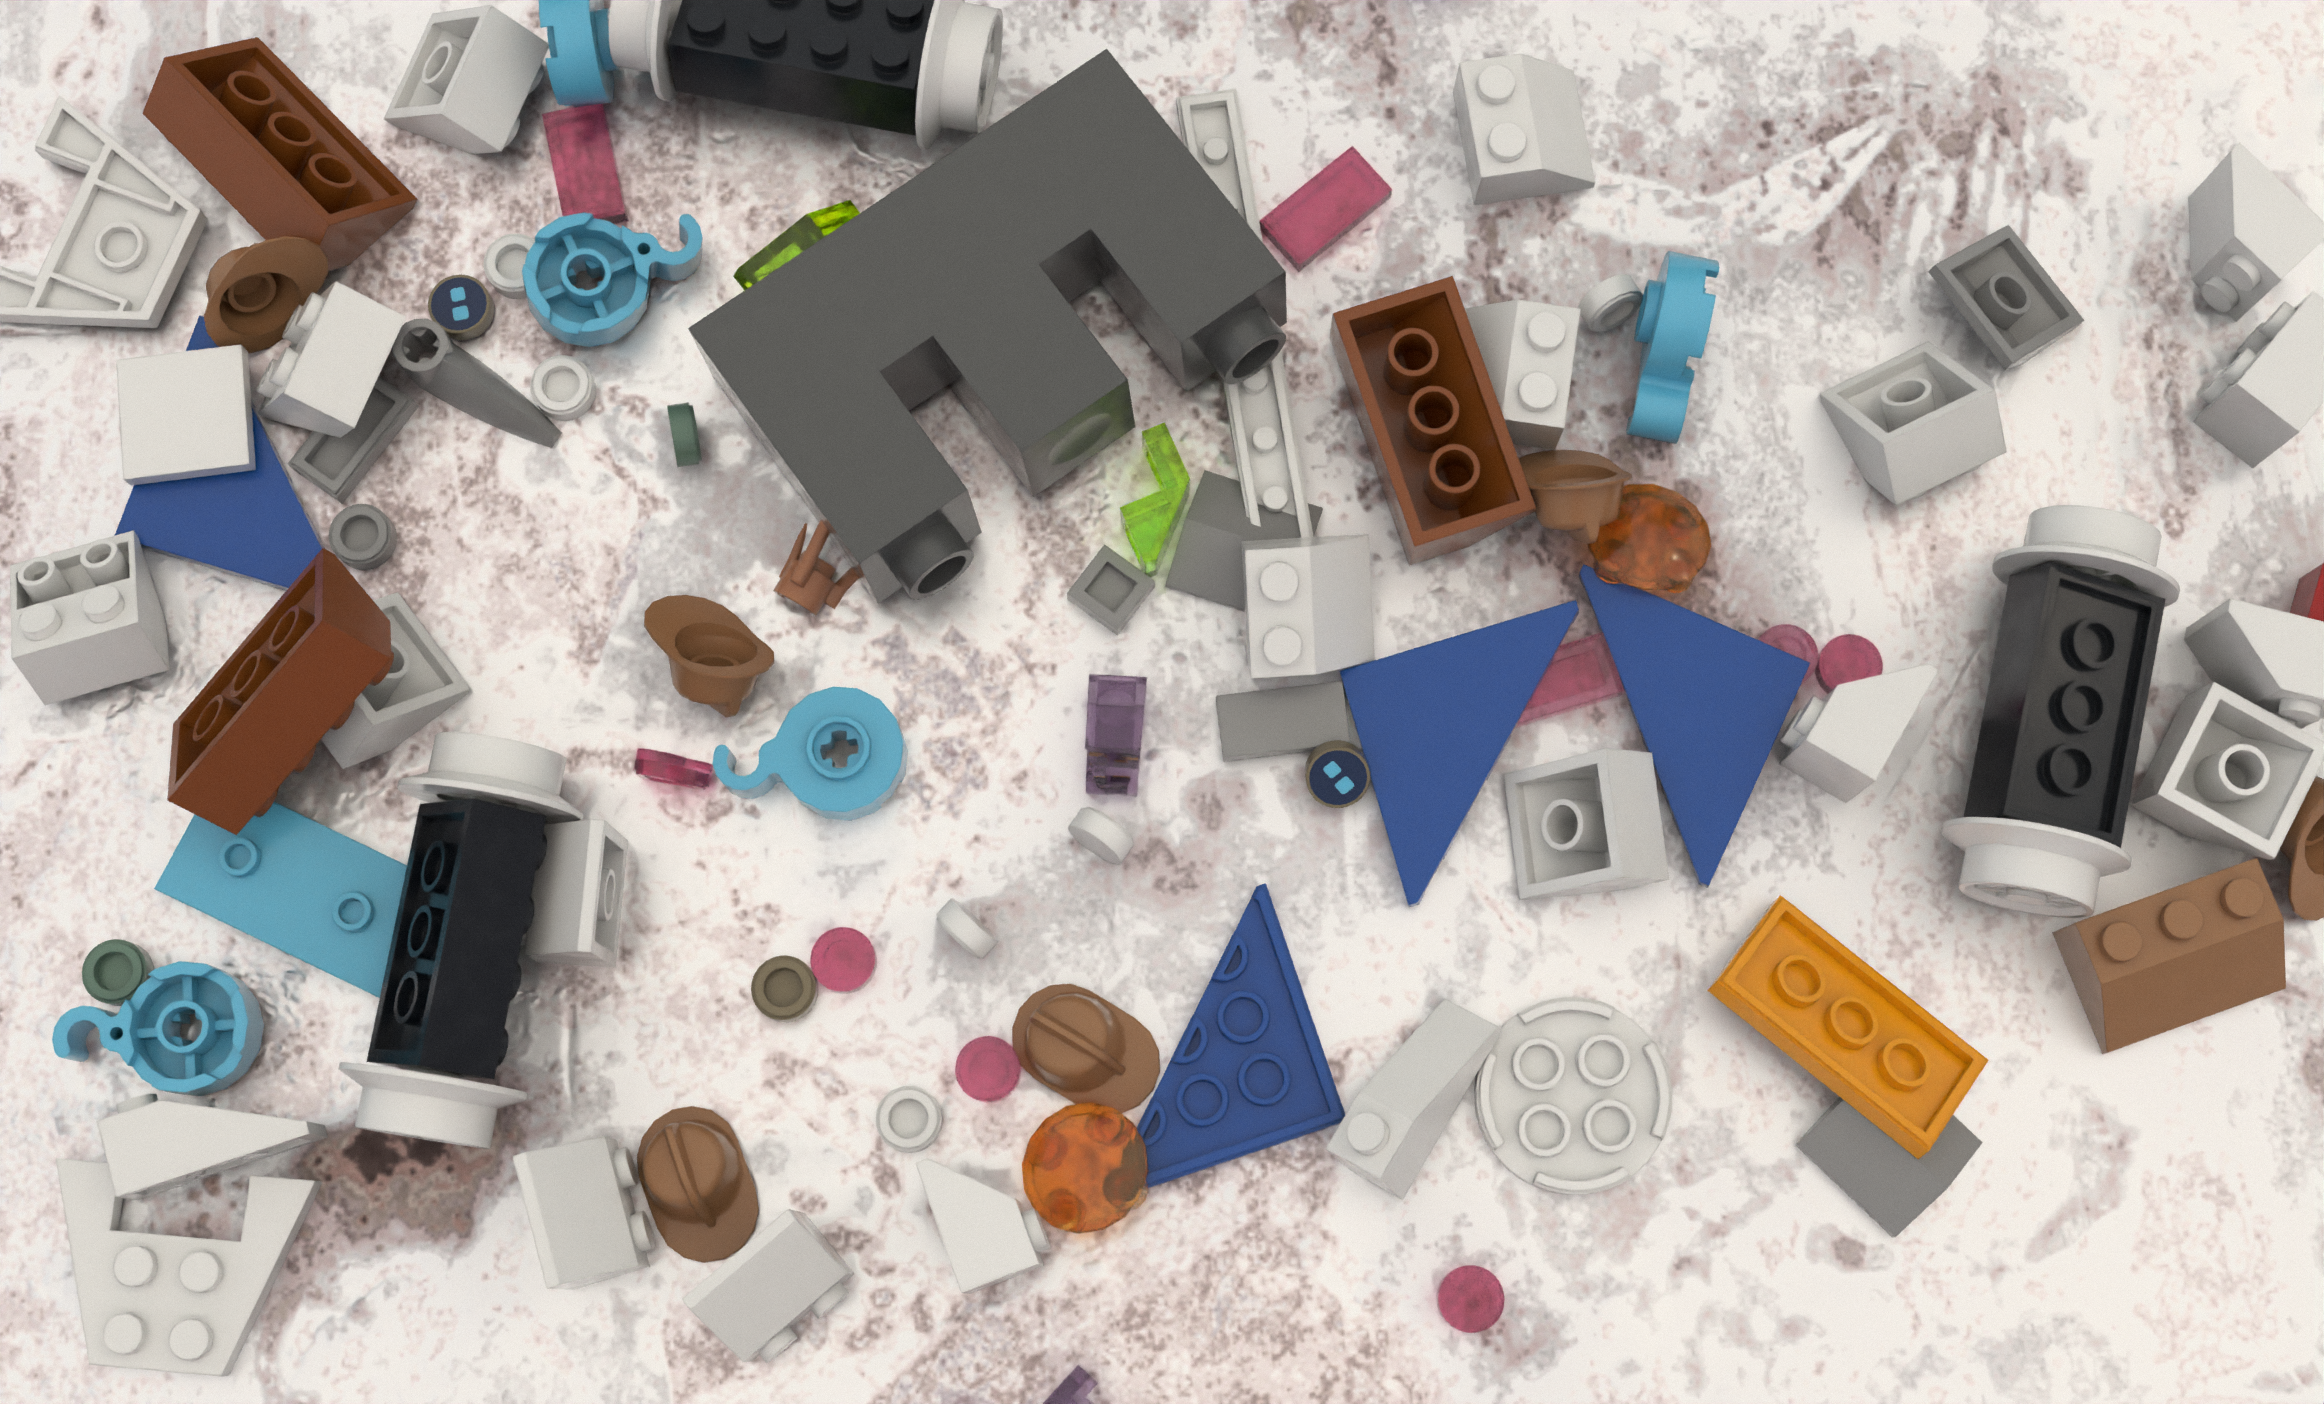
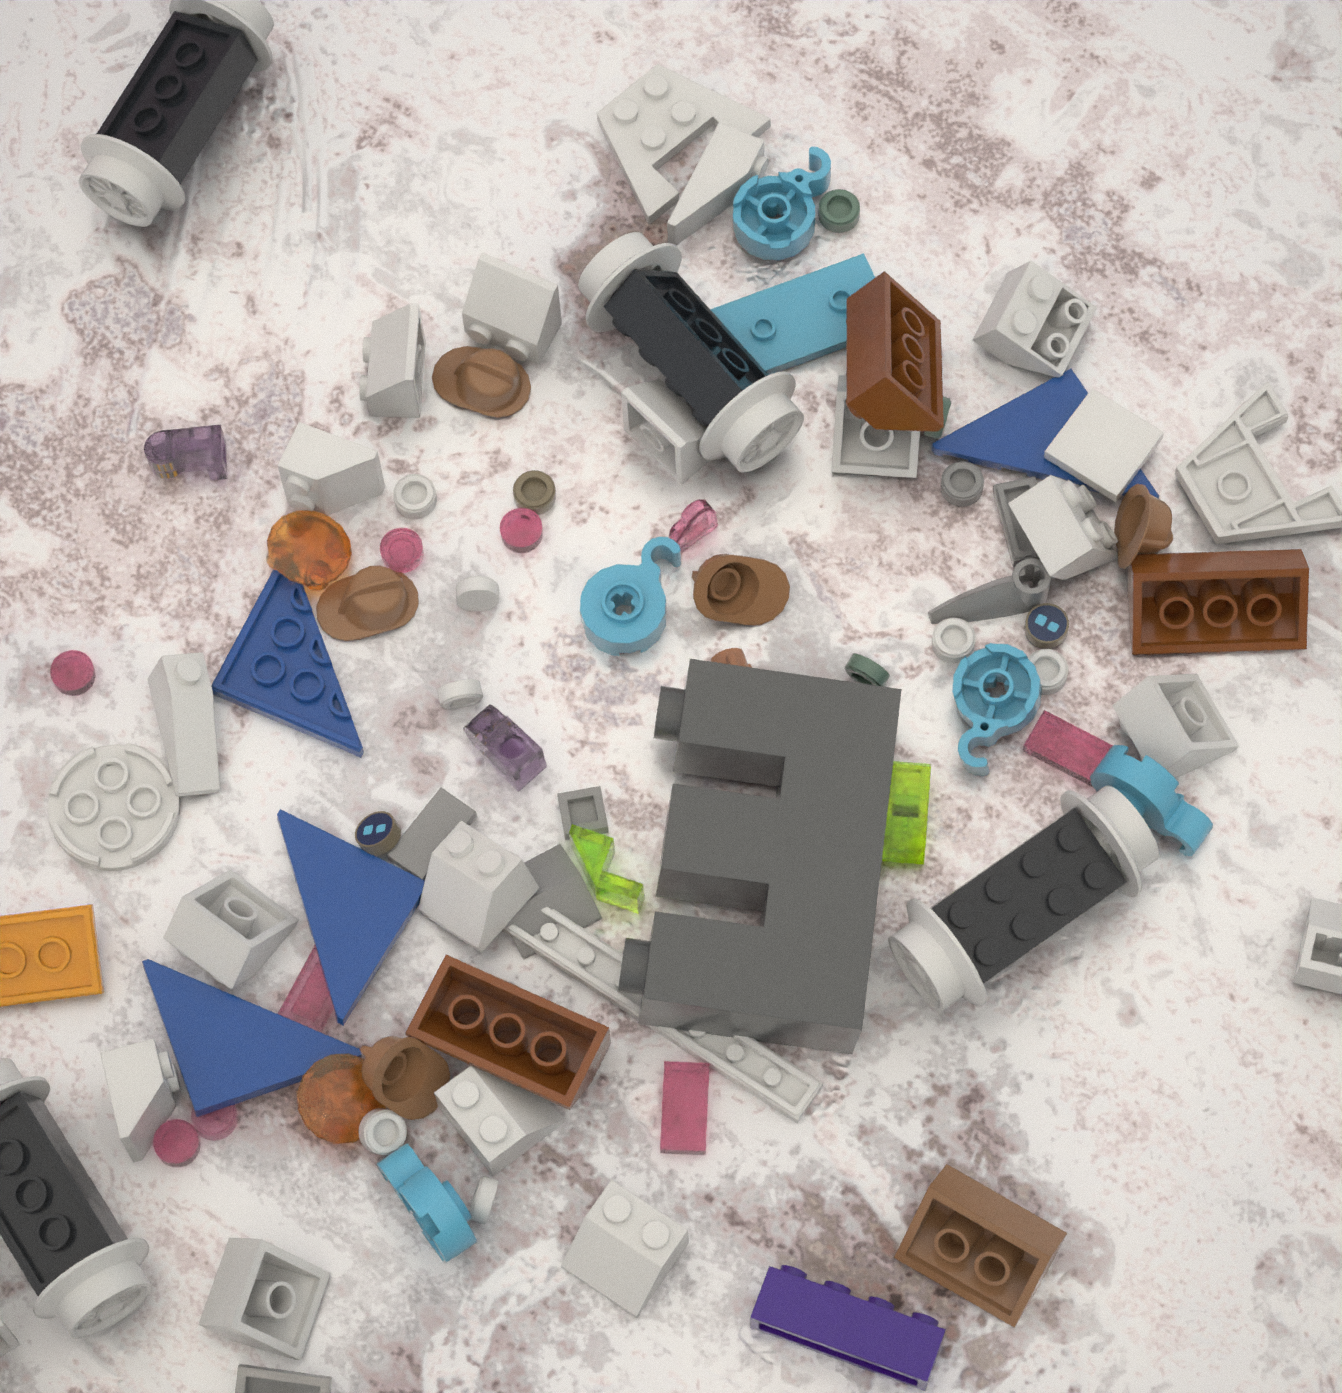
camera: 135 degrees right, 10 degrees down
none -> white tile [359,1108,407,1155]

